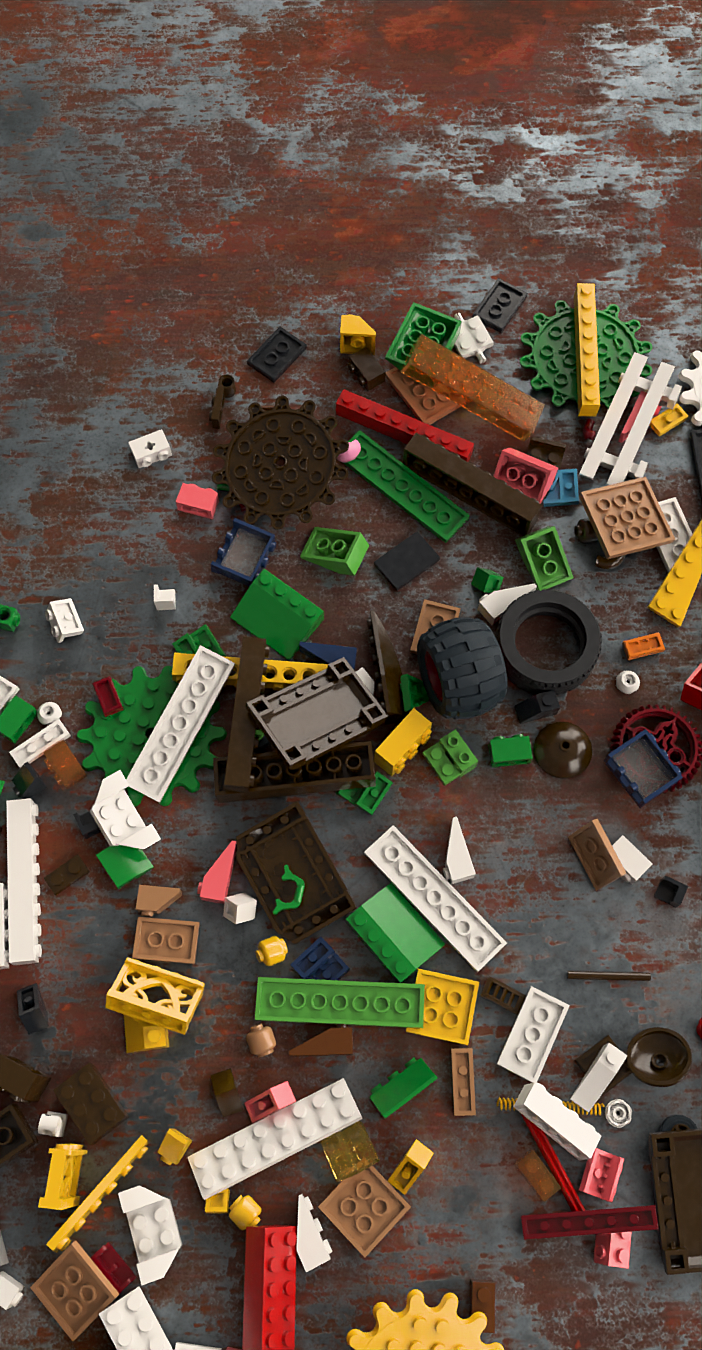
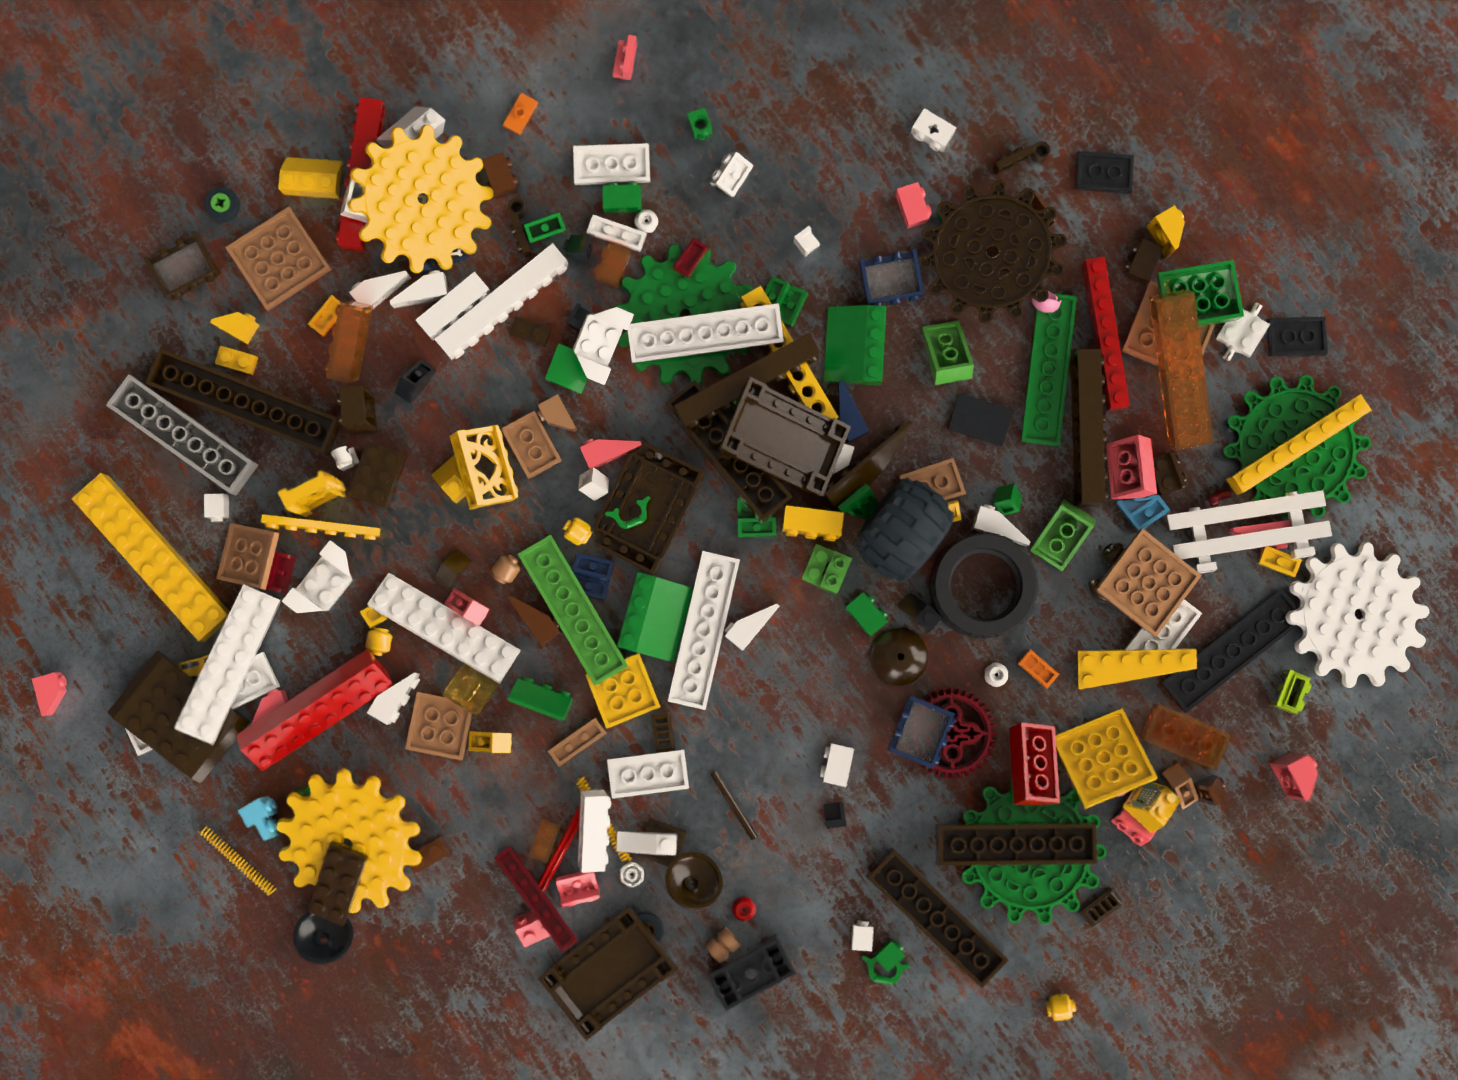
camera: 55 degrees right, 15 degrees up
yellow slope [158,1128,192,1166] -> none
medium nougat plate [568,819,627,891] -> none

